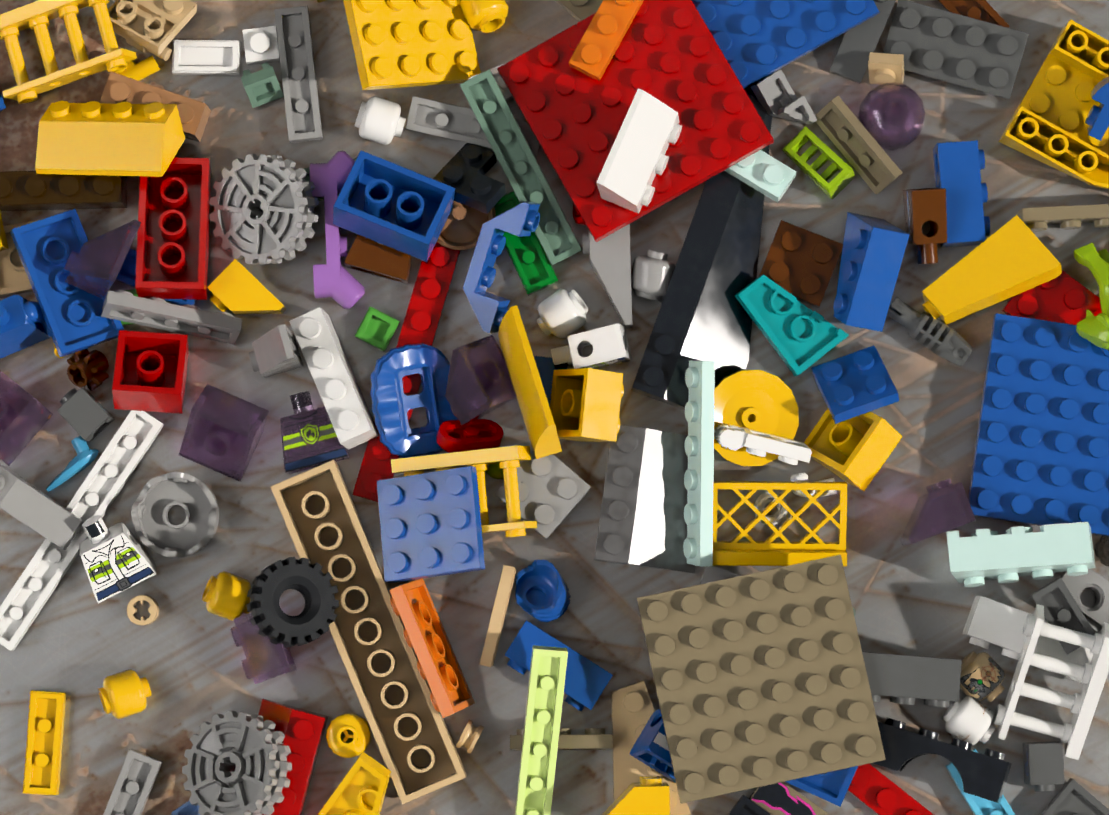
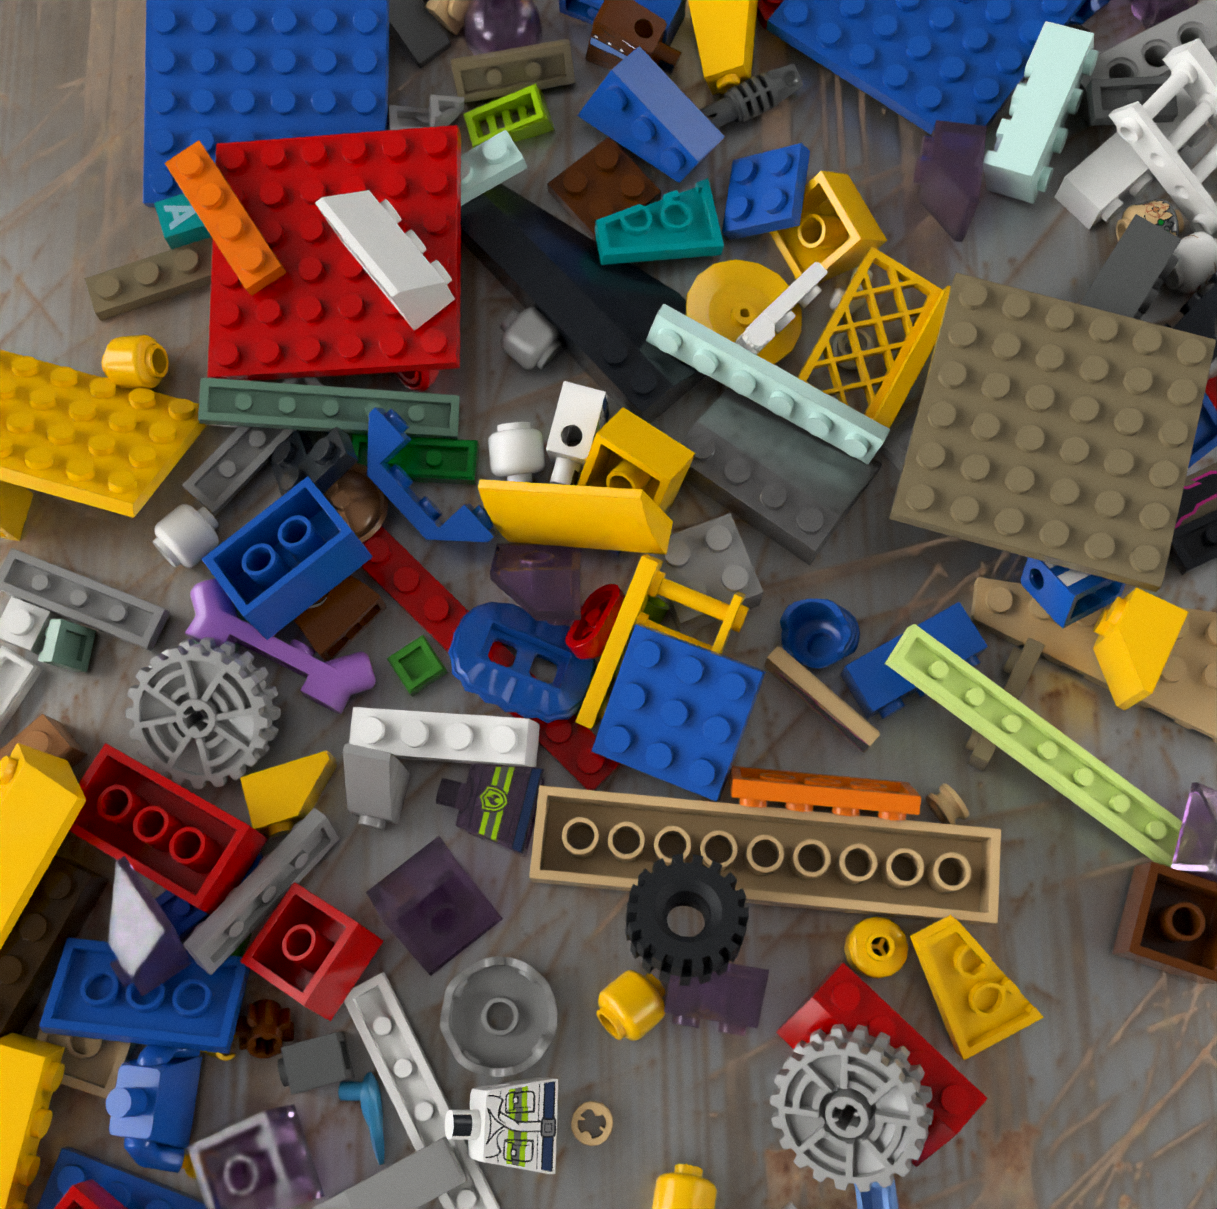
camera: 55 degrees left, 10 degrees down
light grey slope [582,224,632,328] -> none

